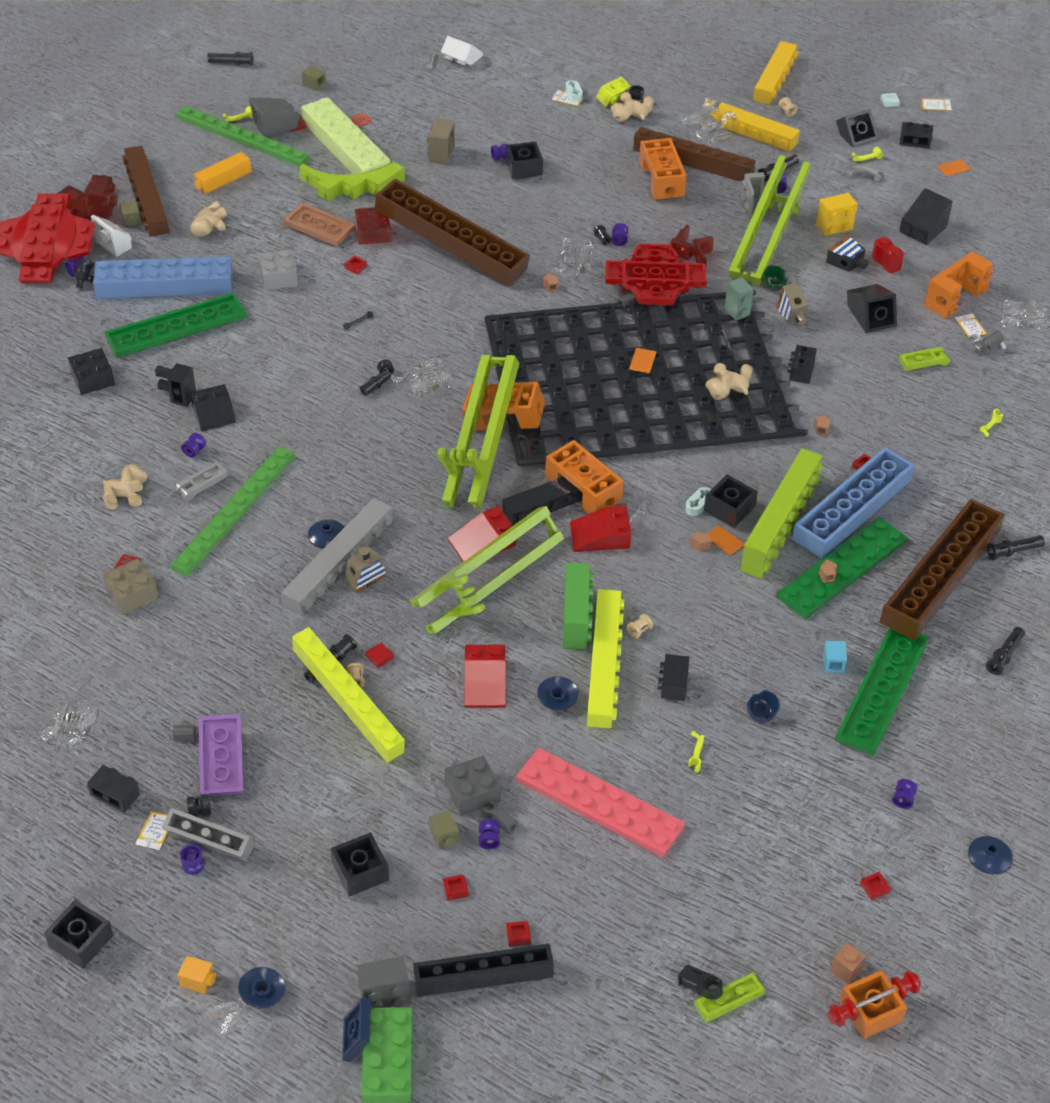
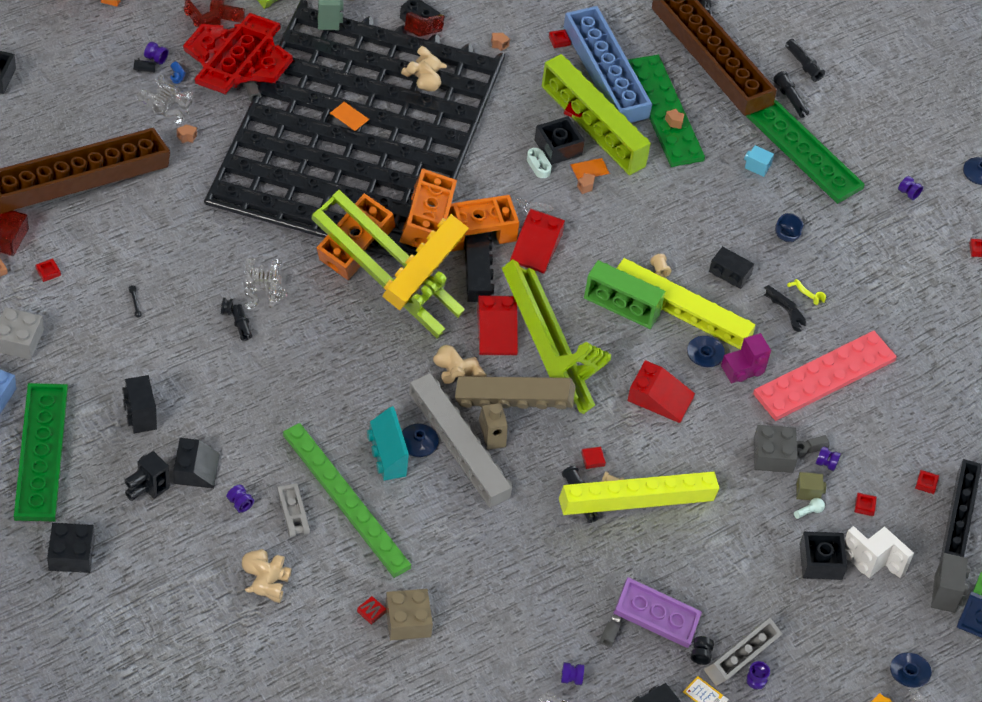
camera: 70 degrees left, 5 degrees up
none -> black brick [122,375,157,434]
none -> blue arm [171,61,186,84]
none -> teal slope [367,406,409,481]
none -> yellow brick [382,214,469,310]
none -> orange plate [399,169,457,248]
none -> clear red bracket [404,12,445,37]
none -> tan animal [433,345,486,384]
none -> dark tan brick [455,376,575,409]
none -> dark purple wheel [561,662,584,686]
none -> magenta brick [721,333,771,384]
none -> black arm [764,285,806,332]
none -> black pin [773,71,809,118]
none -> light aqua bar [794,498,825,519]
none -> white bracket [844,526,914,578]

